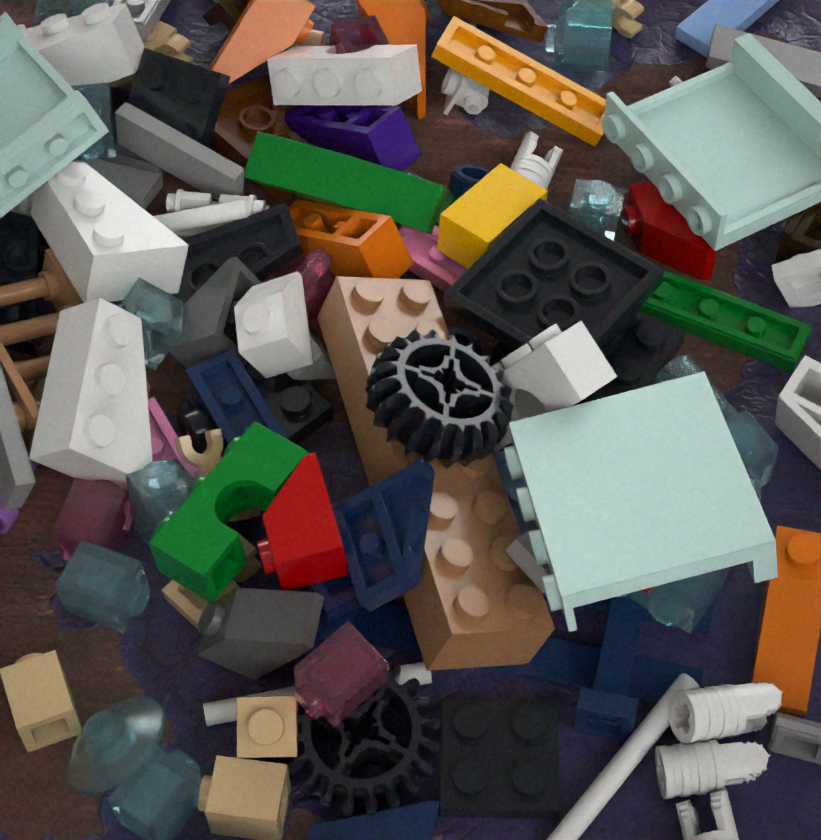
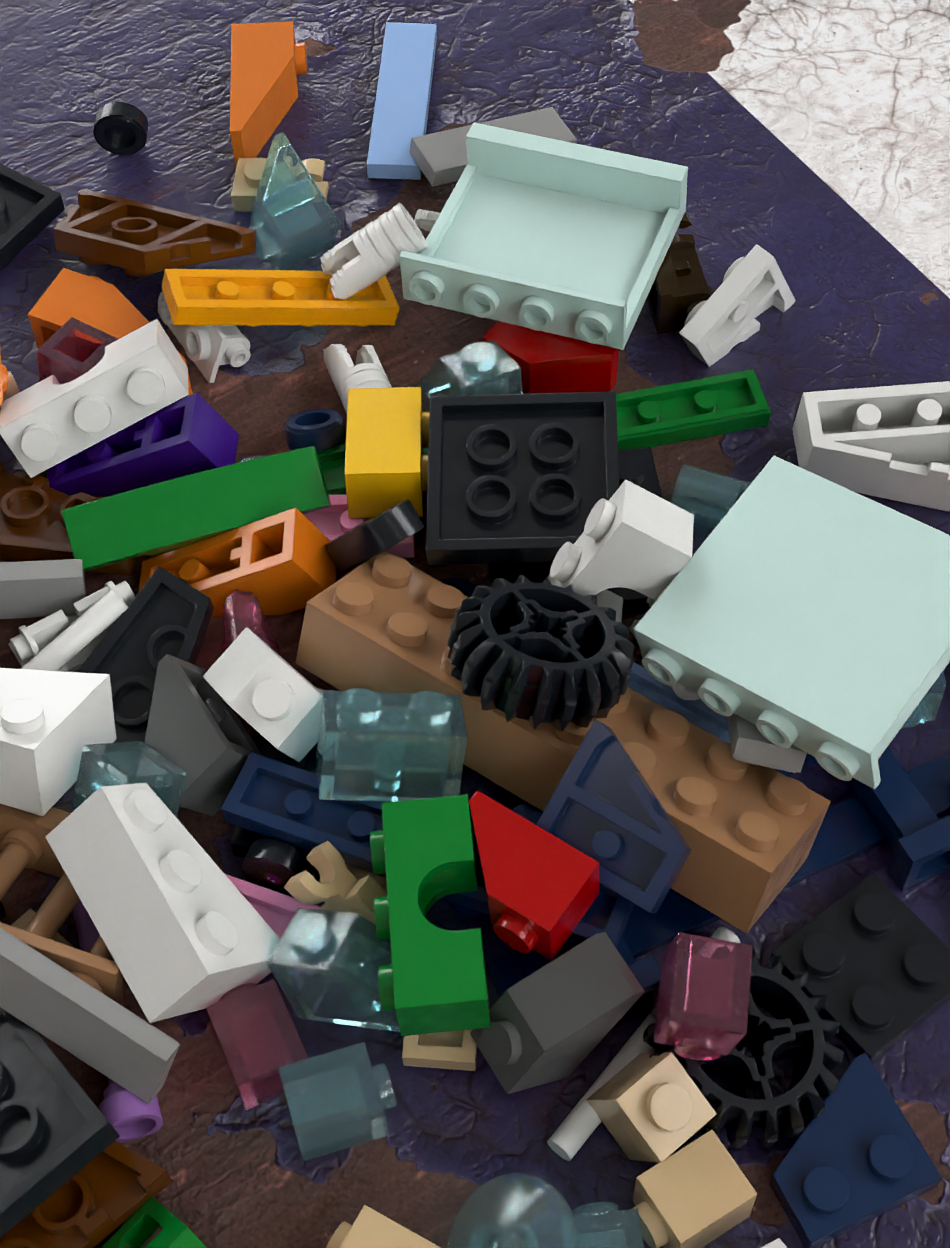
camera: 40 degrees left, 0 degrees up
none -> clear light blue brick [317,688,467,802]
none -> white hinge [320,203,428,300]
none -> black beam [324,499,425,573]

